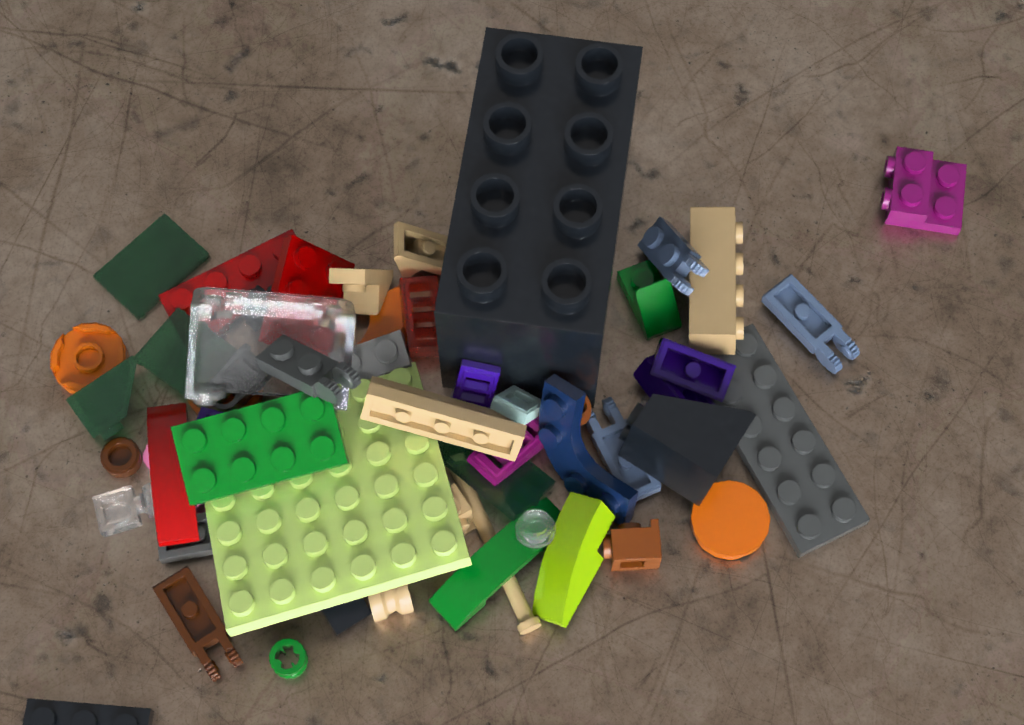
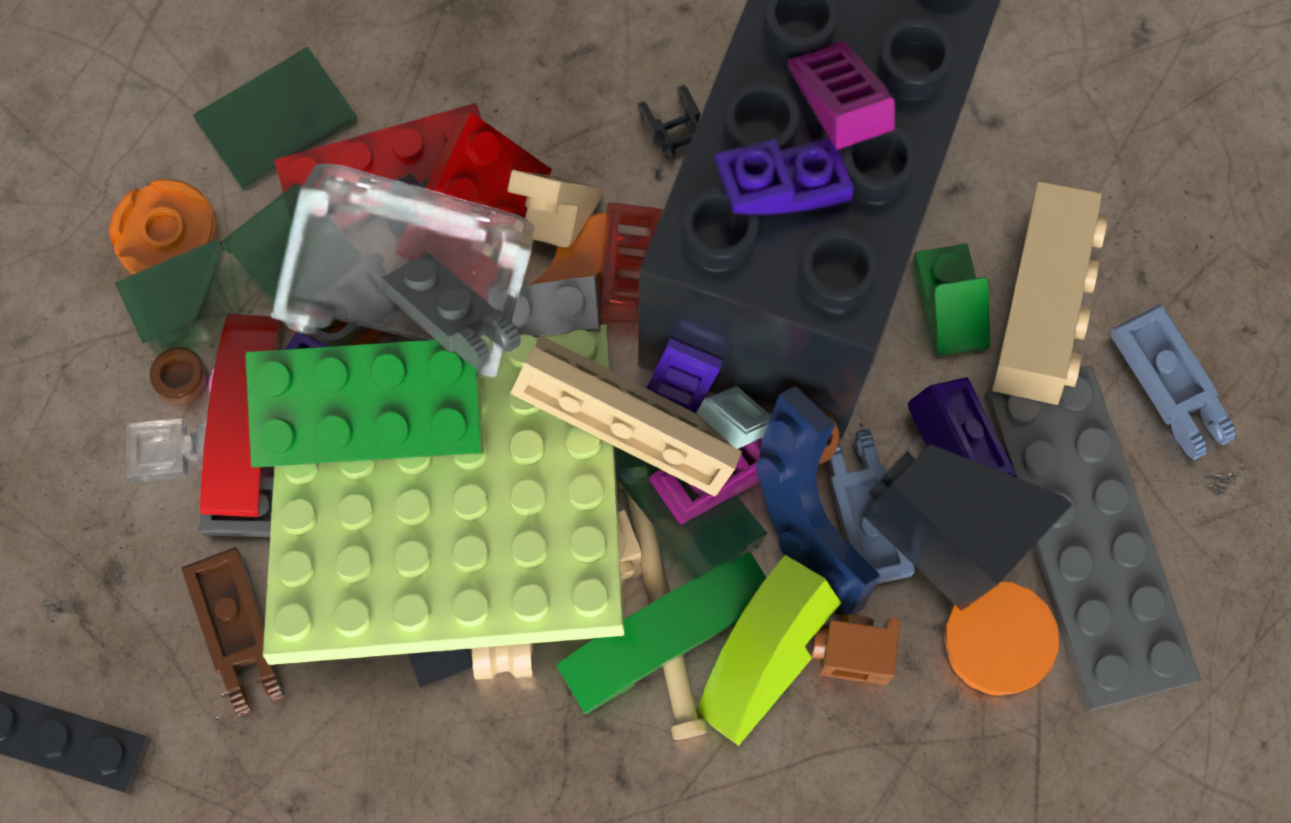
camera: 10 degrees right, 5 degrees up
green bush [269,638,308,679] -> none
tan slope [394,221,448,279] -> none
clear plate [515,509,556,549] -> none
sand blue hinge [637,216,709,296] -> none
dark purple slope [649,338,736,402] -> none
none -> black piece [637,84,701,159]
none -> dark purple slope [715,138,854,214]
none -> magenta slope [788,41,894,150]

